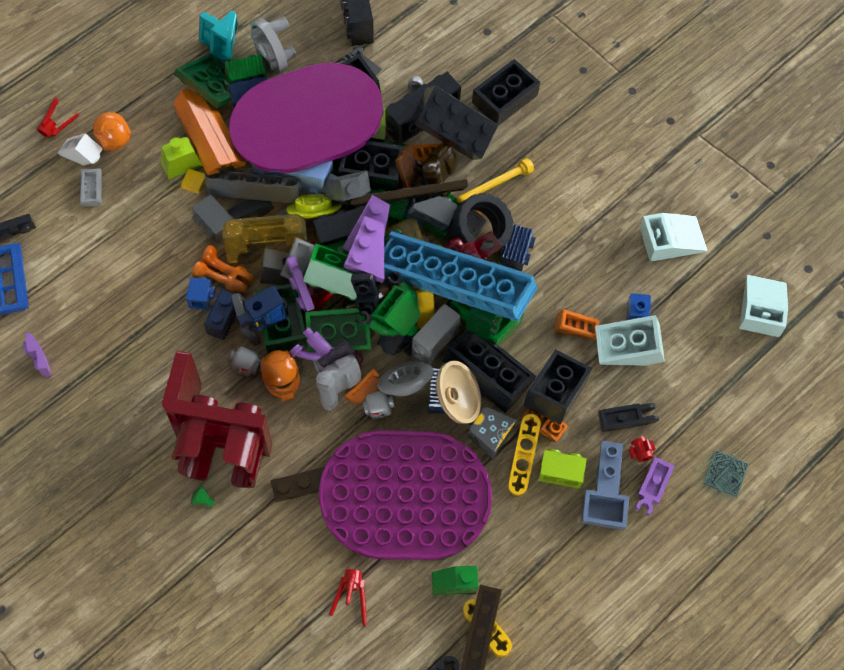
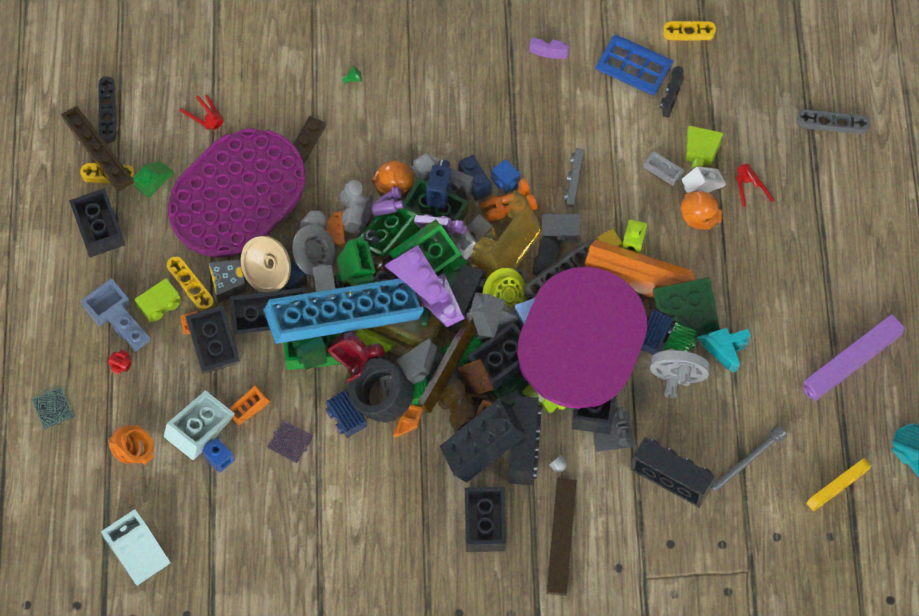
camera: 135 degrees right, 0 degrees up
dark red piece [162,351,273,488] -> none
black slope [350,273,380,316] -> none
yellow piece [457,158,534,203] -> none
black hinge [598,403,659,432] -> none
medium lavender plate [635,457,675,516] -> none
light aqua slope [639,213,707,262] -> none
none -> black brick [69,188,125,258]
none -> orange helmet [108,425,154,465]
none -> clear purple piece [267,420,313,463]
none -> dark brown tile [546,478,577,596]
none -> dark grey wing [564,148,584,207]
none -> lime torso [686,125,723,170]

